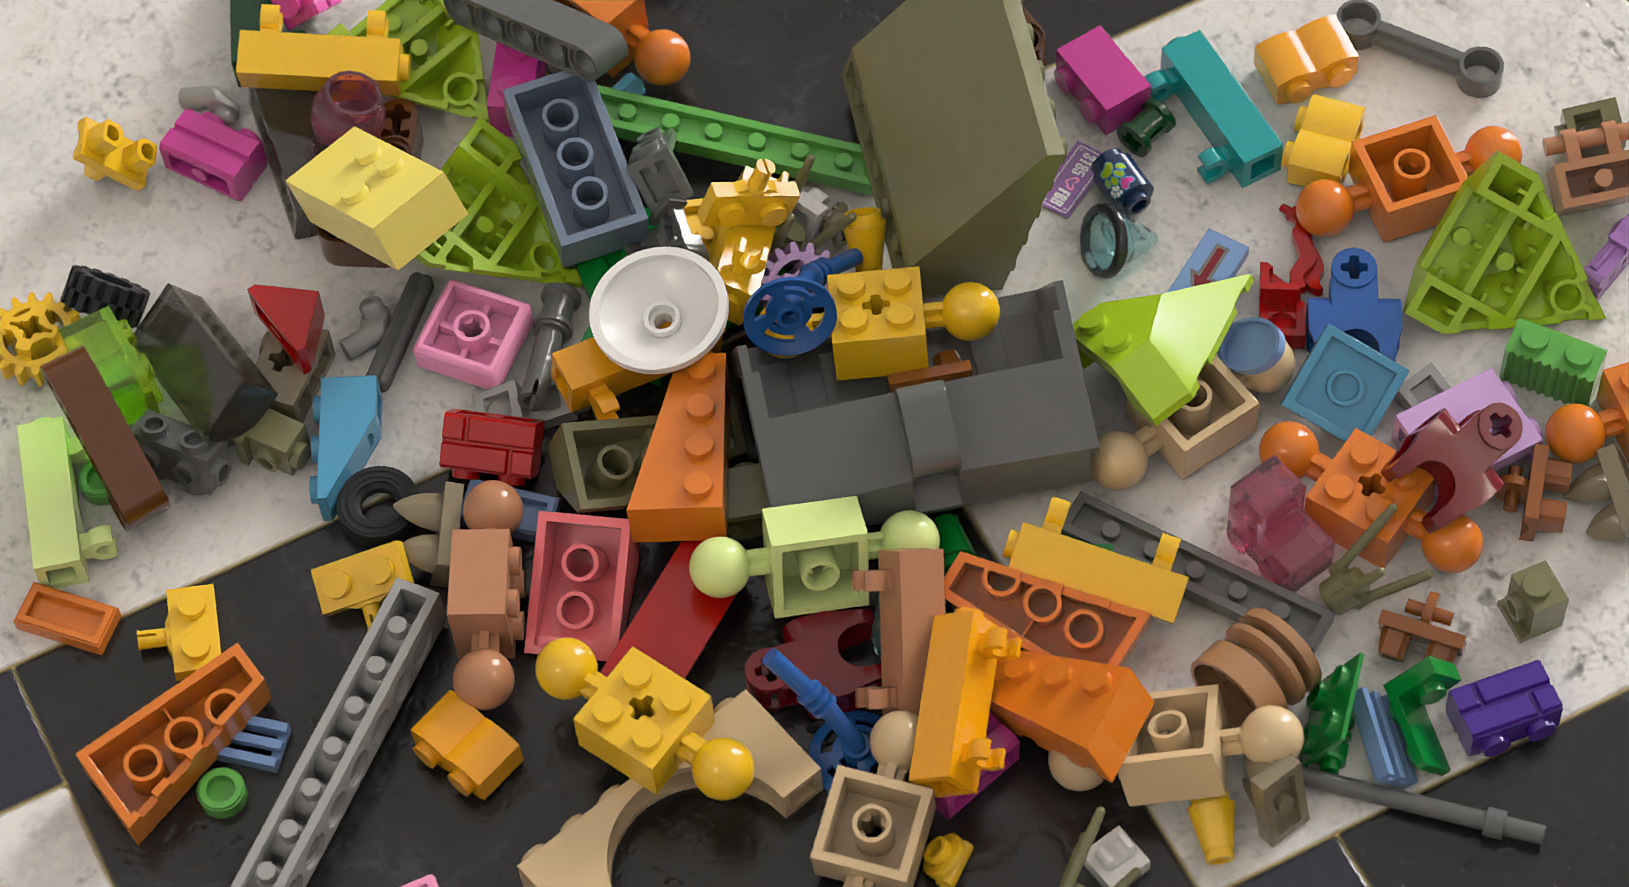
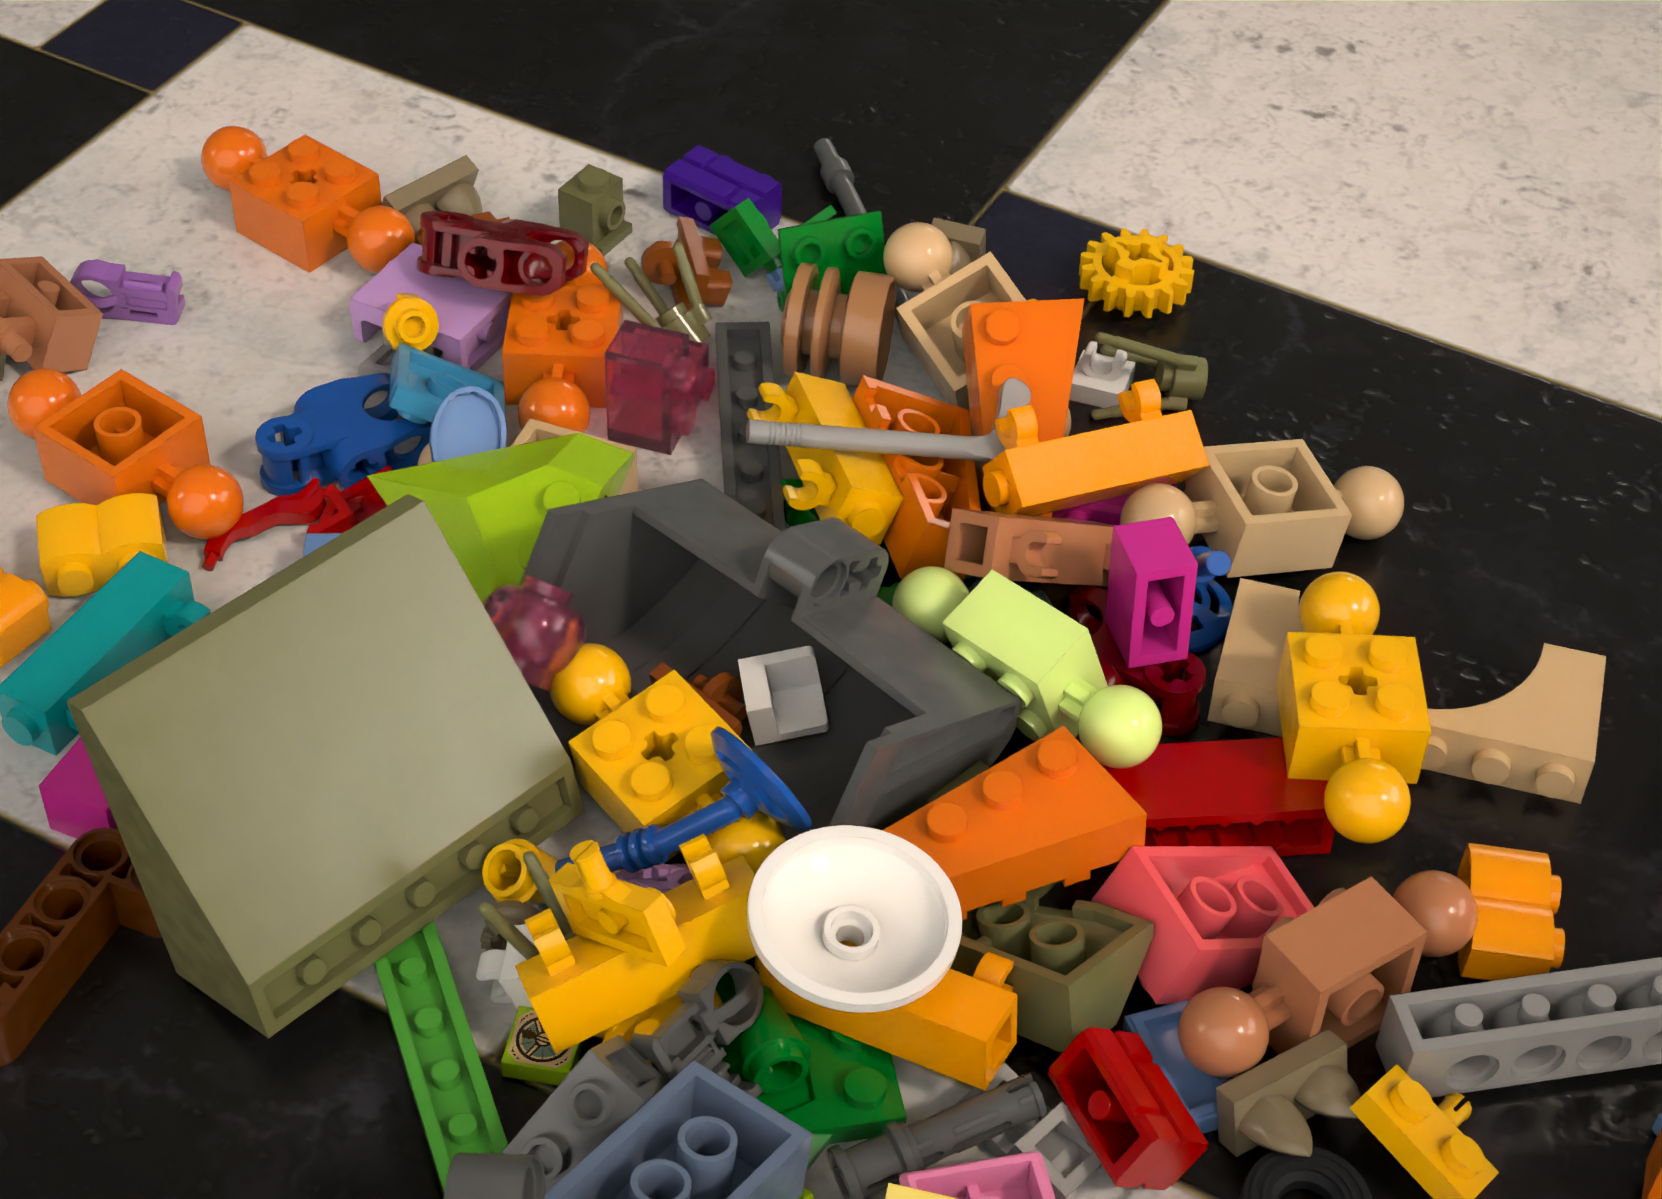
camera: 130 degrees left, 15 degrees down
lime wedge [1403,151,1607,334] -> none
bright green brick [1499,318,1608,406] -> none
none -> yellow plate [382,293,439,351]
none -> clear pink piece [482,575,586,691]
none -> light grey piece [746,377,1031,463]
none -> dark pink brick [1105,516,1198,669]

